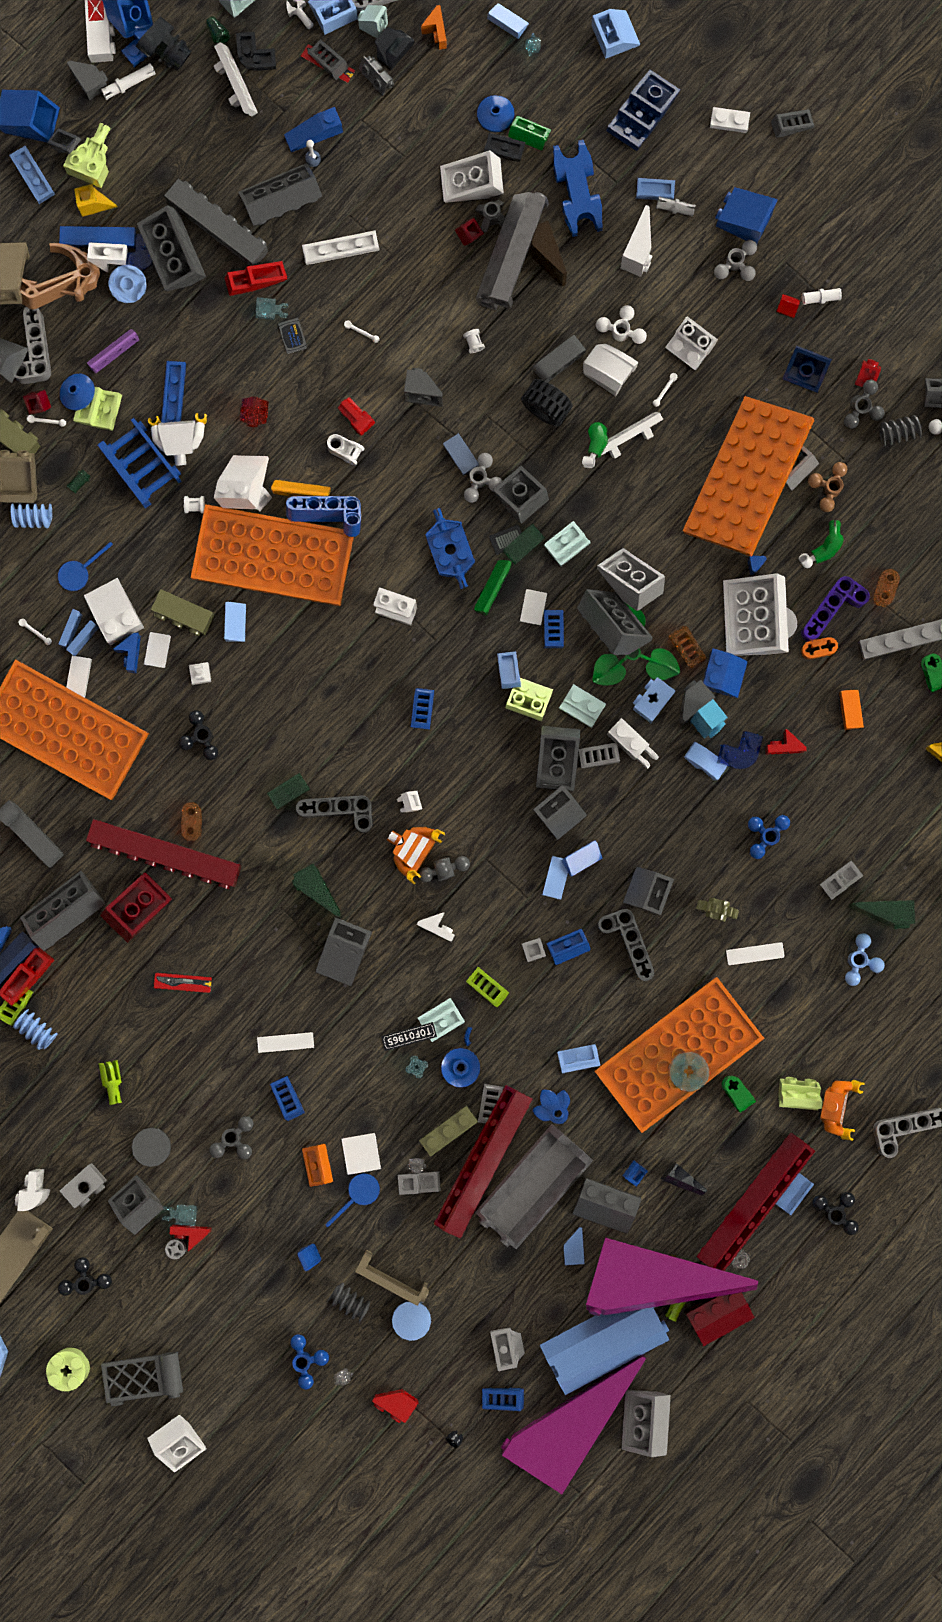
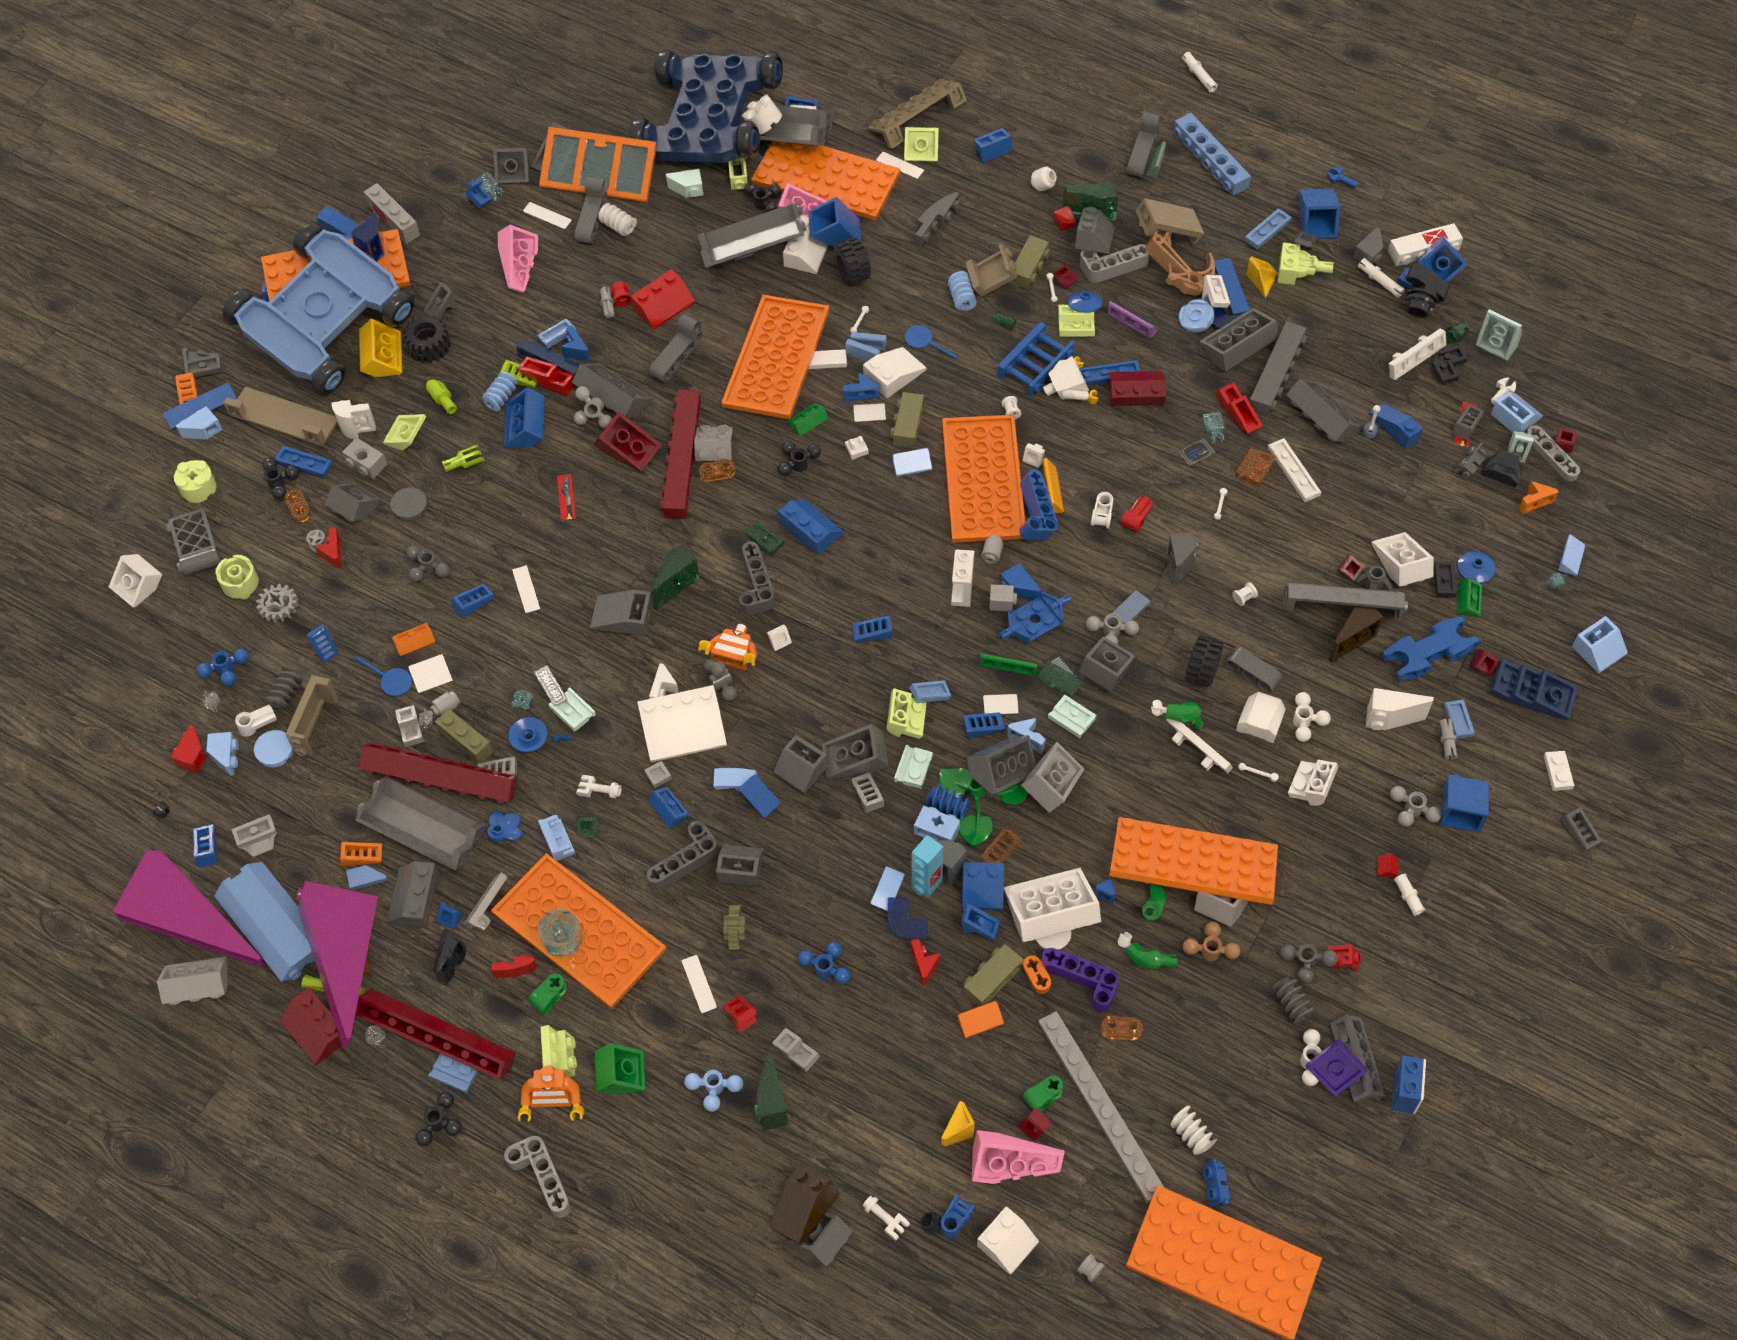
camera: 75 degrees right, 25 degrees down
clear light blue plate [162,1204,197,1226] -> none
white slope [214,455,269,509] -> none
clear red brick [240,397,269,427] -> none
lime slope [466,967,509,1007] -> none
white hinge [607,718,659,769] -> none
dark blue slope [783,346,832,393] -> none
none -> light blue slope [207,732,239,776]
none -> yellowish green brick [216,555,259,599]
none -> white piece [235,705,277,737]
none -> light grey gear [256,584,299,623]
none -> blue plate [274,446,333,478]
none -> clear orange plate [285,489,311,522]
none -> orange slope [340,842,382,866]
none -> yellowish green slope [383,414,426,450]
none -> lime arm [426,380,457,414]
none -> light grey brick [430,691,460,717]
none -> light grey hinge [463,872,507,931]
none -> red slope [491,955,537,978]
none -> blue slope [503,387,545,448]
none -> light grey piece [574,386,612,429]
none -> white hinge [576,775,622,798]
none -> clear green slope [576,815,598,838]
none -> green slope [595,1043,645,1095]
none -> white slope [638,685,727,762]
none -> light grey bracket [694,425,733,461]
none -> red slope [723,996,757,1032]
none -> blue slope [778,499,844,556]
none -> green slope [787,403,828,436]
none -> blue piece [925,784,970,821]
none -> blue slope [961,903,1000,940]
none -> olive brick [963,944,1024,1007]
none -> light grey brick [981,535,1003,564]
none -> light grey brick [989,584,1017,612]
none -> blue slope [1000,563,1041,600]
none -> light blue slope [1007,718,1046,754]
none -> dark red slope [1109,371,1166,406]
none -> green arm [1142,884,1166,920]
none -> clear orange plate [1235,446,1276,487]
none -> dark red slope [1470,649,1500,676]

